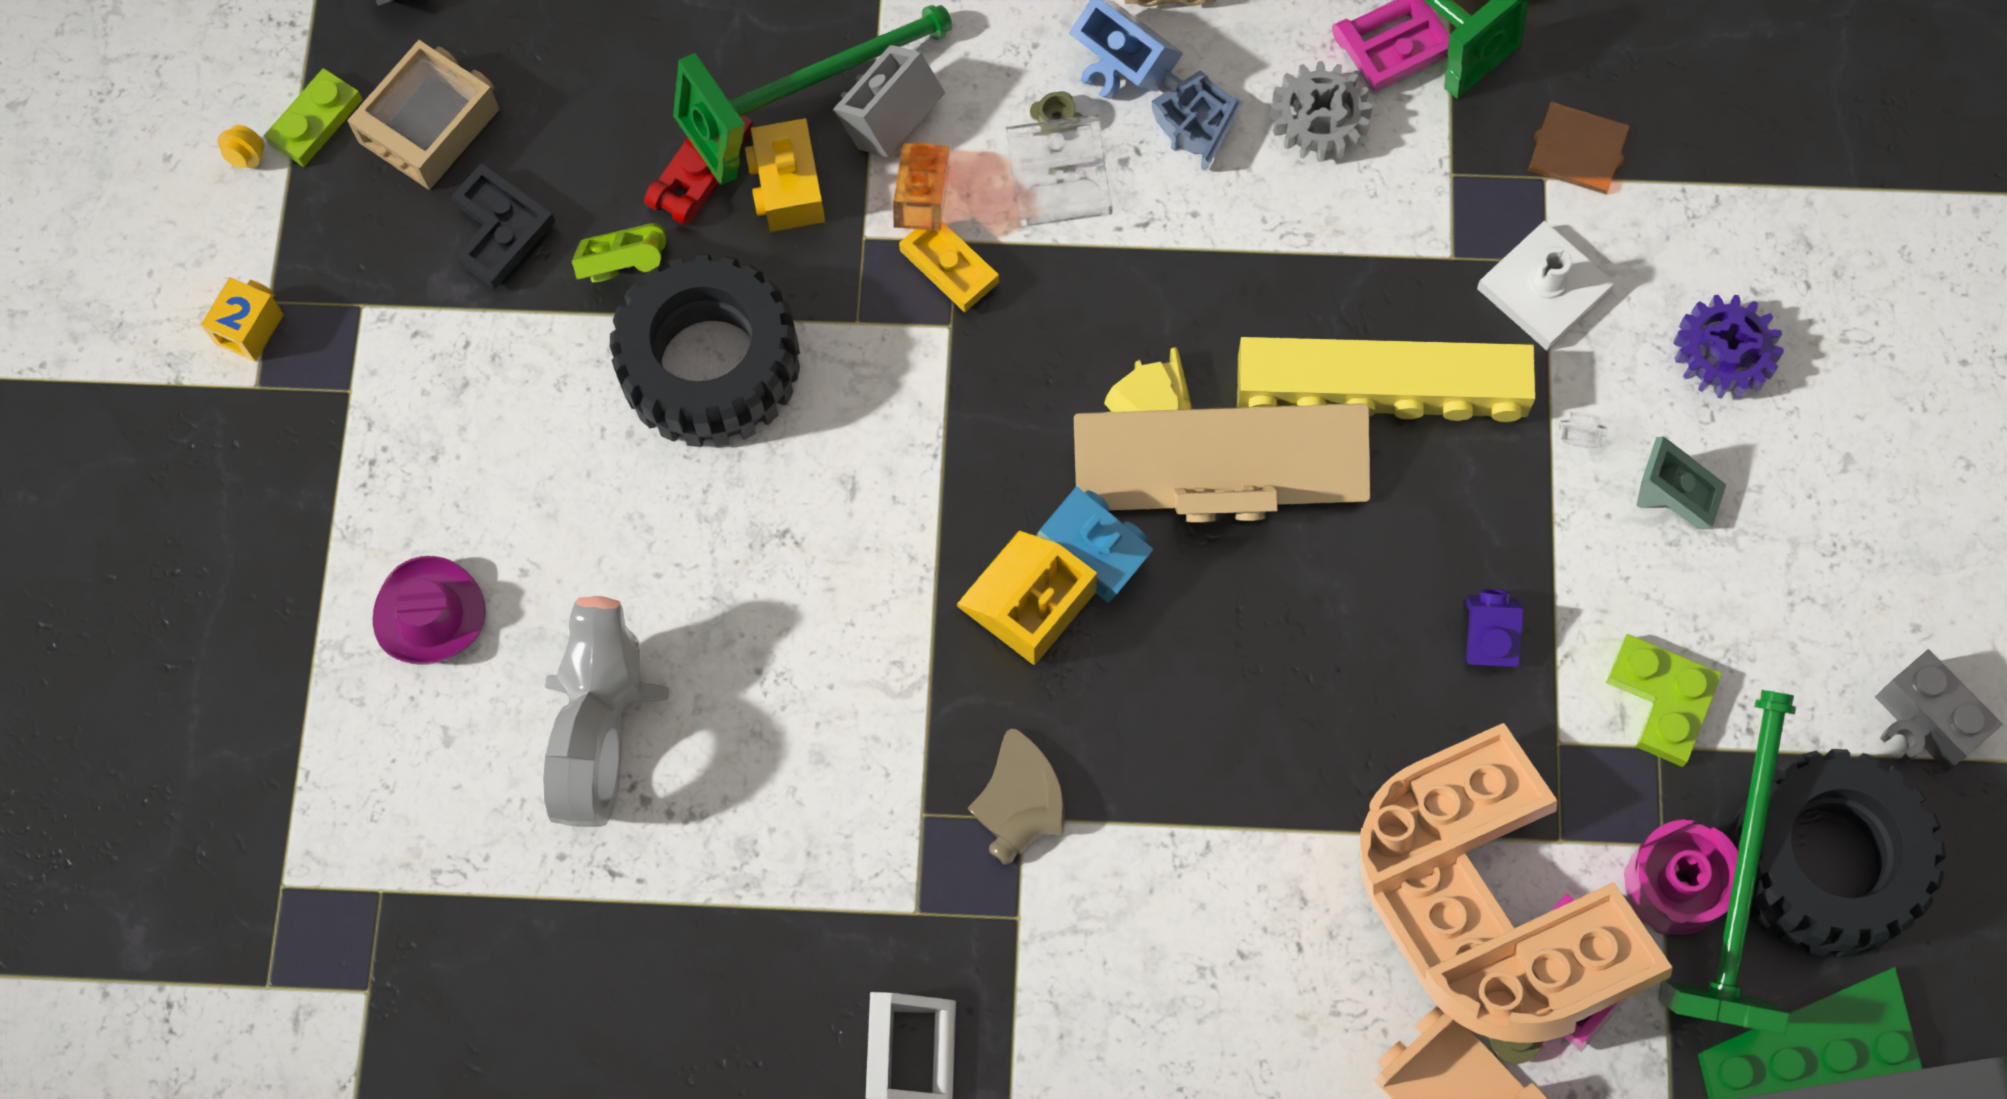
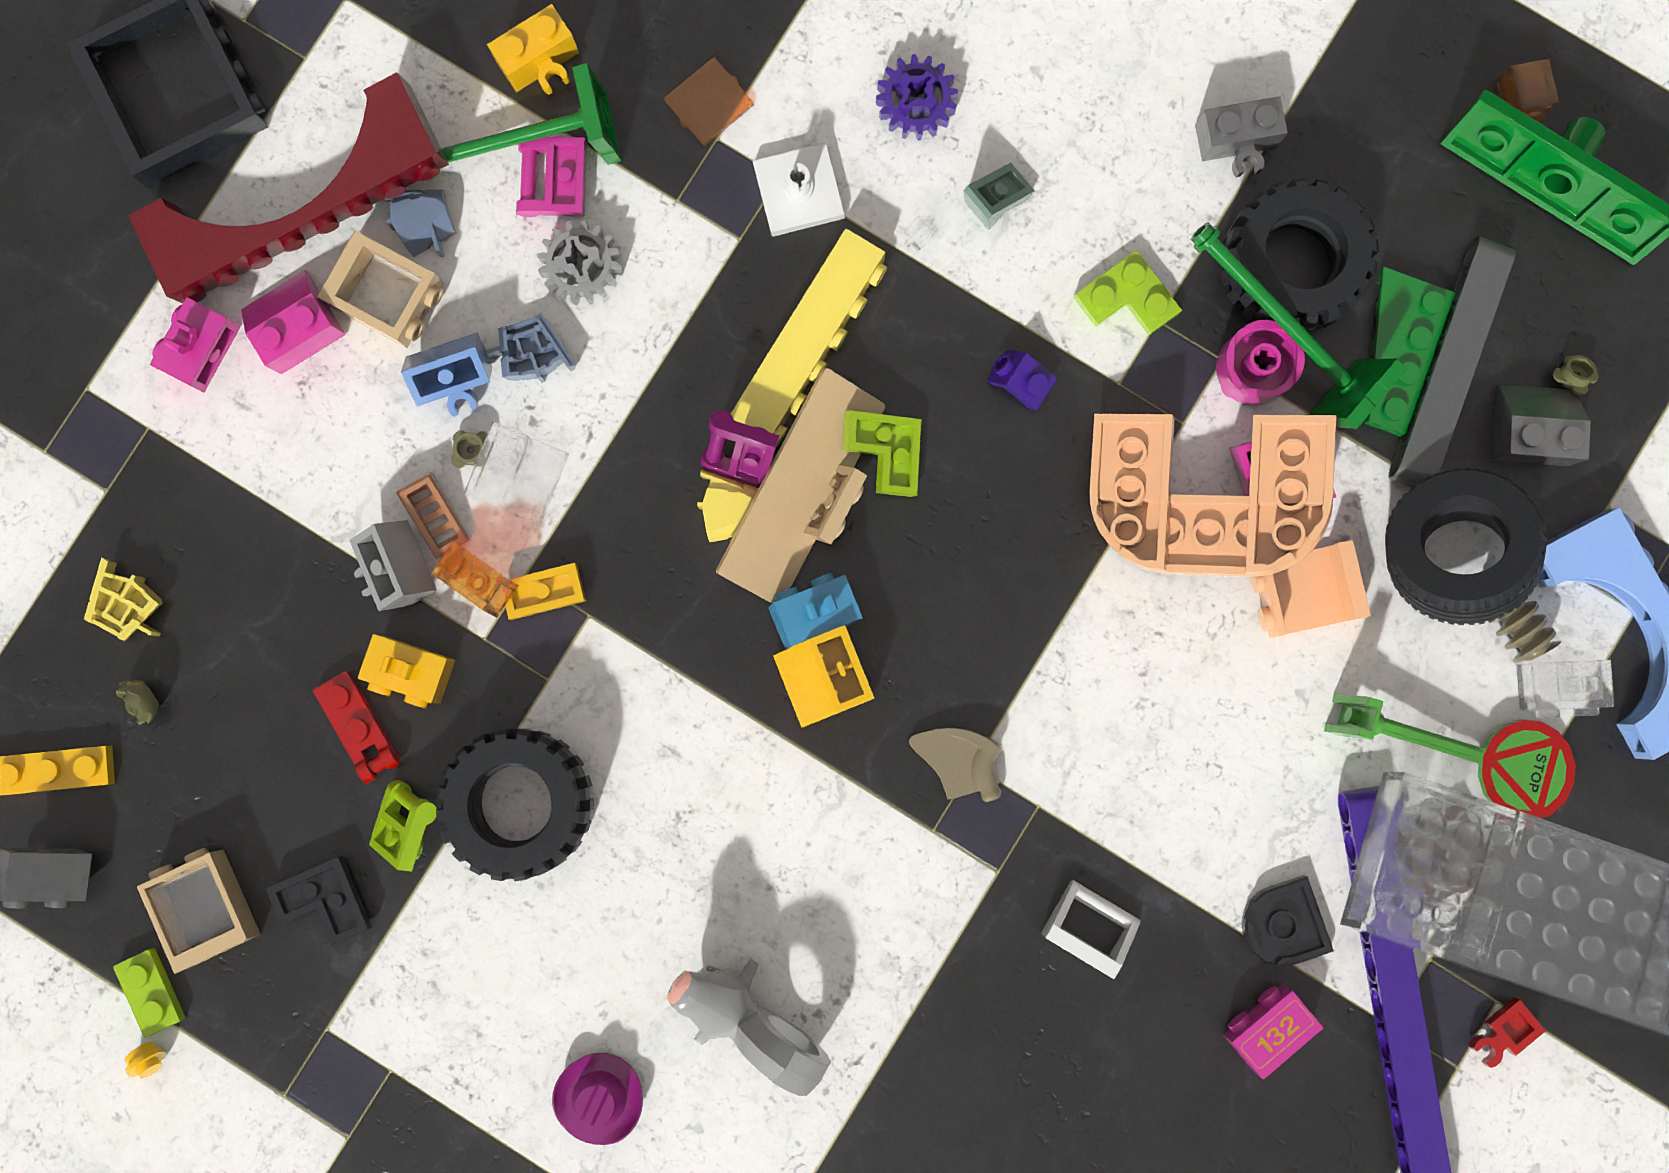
camera: 60 degrees left, 15 degrees up
yellow brick [201,277,284,362] -> none
green tile [673,5,952,185] -> none
none -> nougat slope [396,472,470,559]
none -> magenta plate [701,410,779,488]
none -> lime plate [842,410,921,497]

